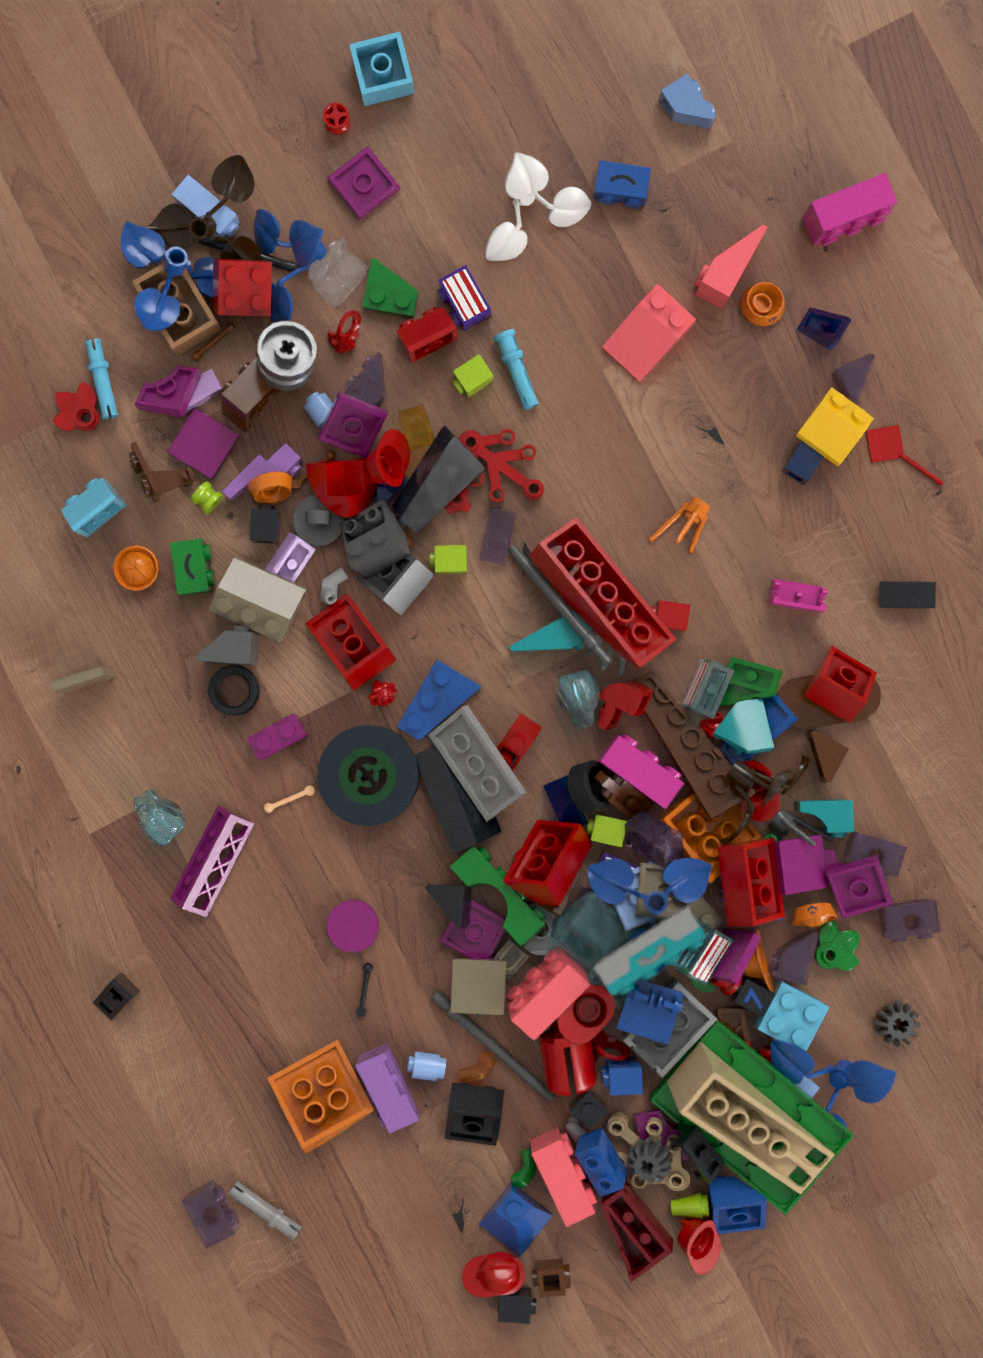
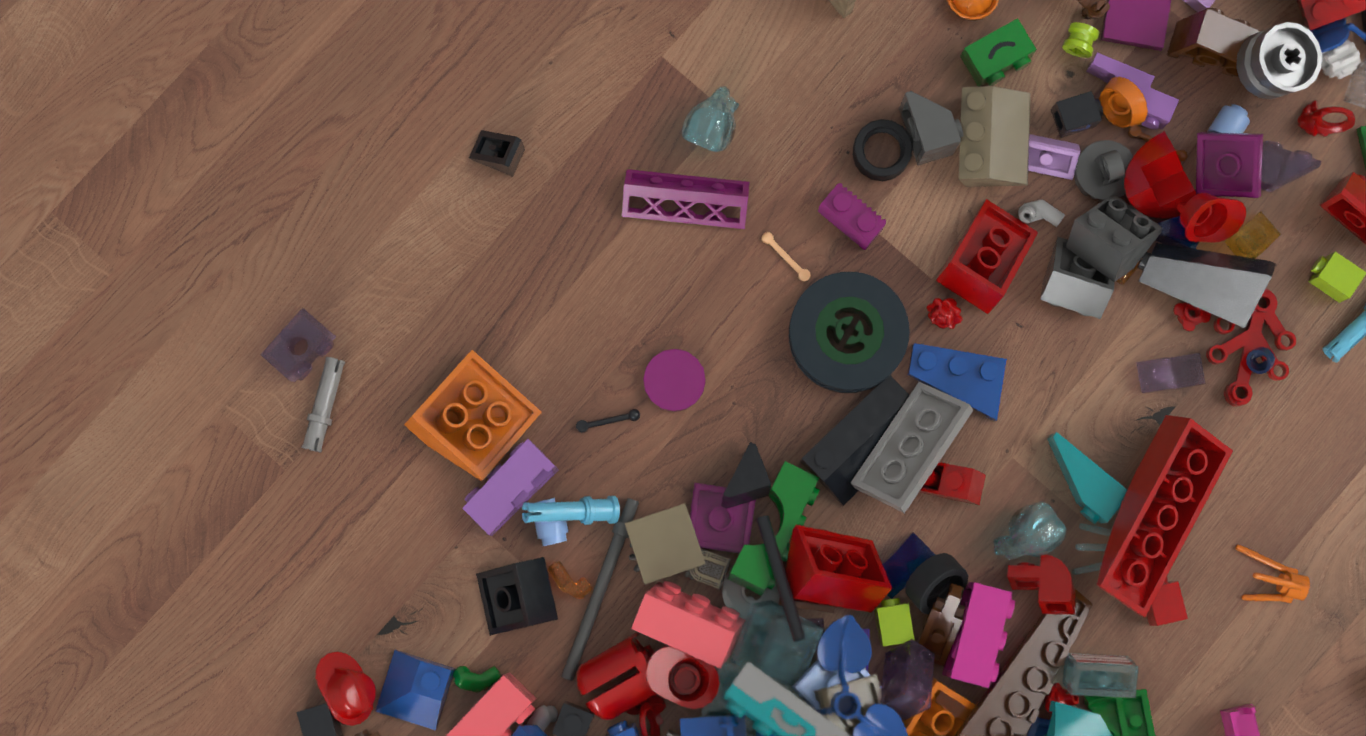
camera: 75 degrees right, 5 degrees down
lime brick [430,545,467,574] -> none
dark grey bar [508,544,613,667] -> none
none -> medium azure pin [522,496,620,525]
none -> black bar [756,516,806,642]
none -> dark blue hinge [1246,347,1275,374]
none -> white gear [1321,39,1361,79]

